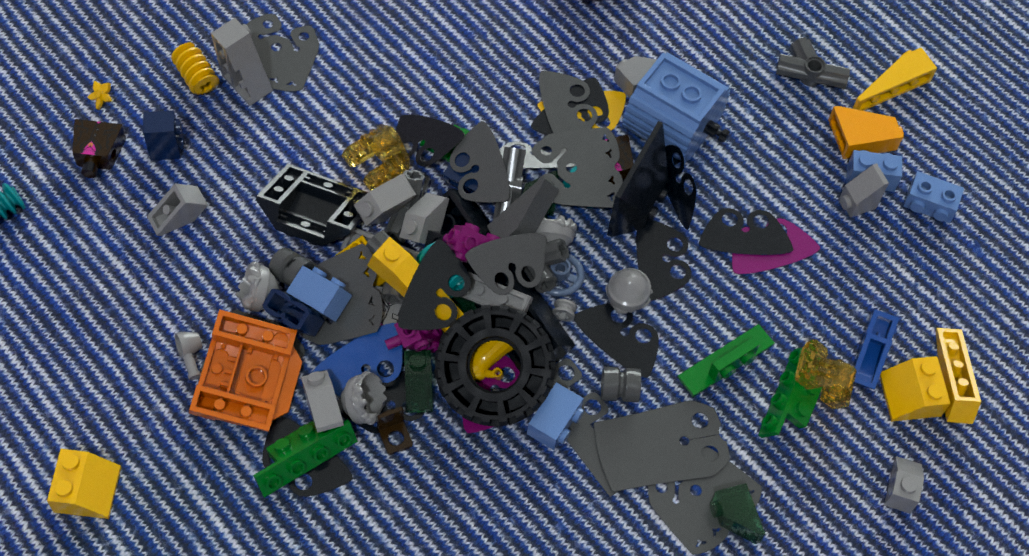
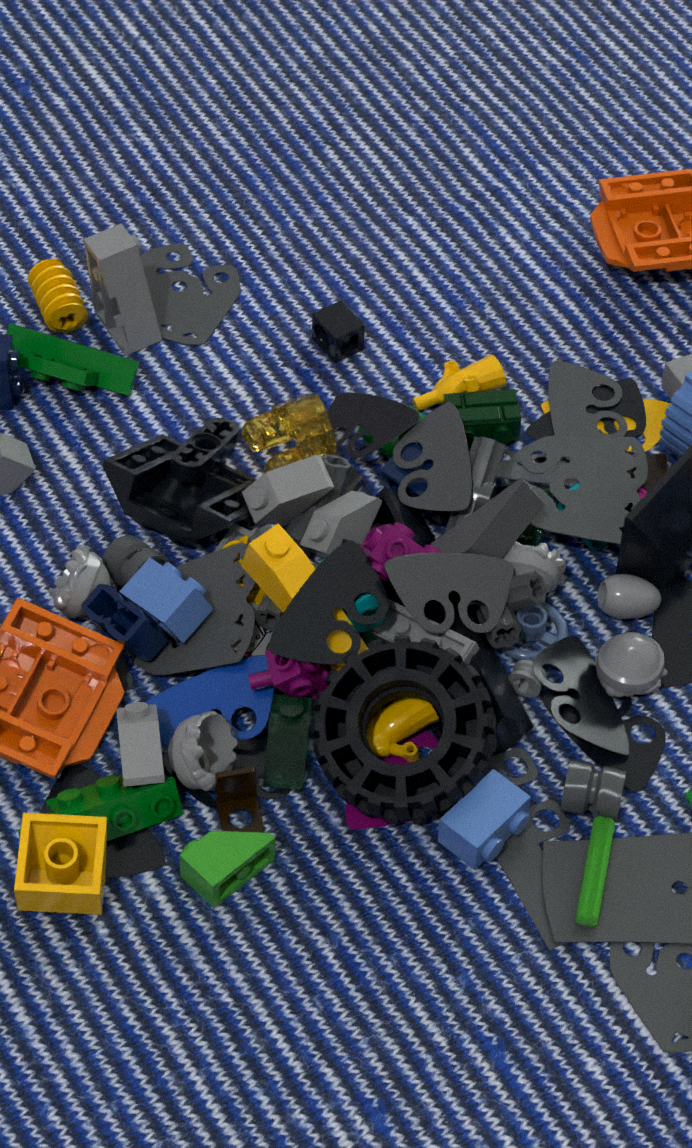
camera: 15 degrees right, 10 degrees down
none -> green bracket [6,323,139,396]
none -> yellow slope [14,813,107,915]
none -> black beam [170,418,239,482]
none -> bright green slope [179,831,275,908]
none -> black brick [312,301,365,363]
none -> yellow piece [412,354,507,411]
none -> dark green brick [443,389,521,447]
none -> black piece [532,635,630,755]
none -> bright green axle [575,815,615,927]
none -> light grey animal [597,574,661,619]

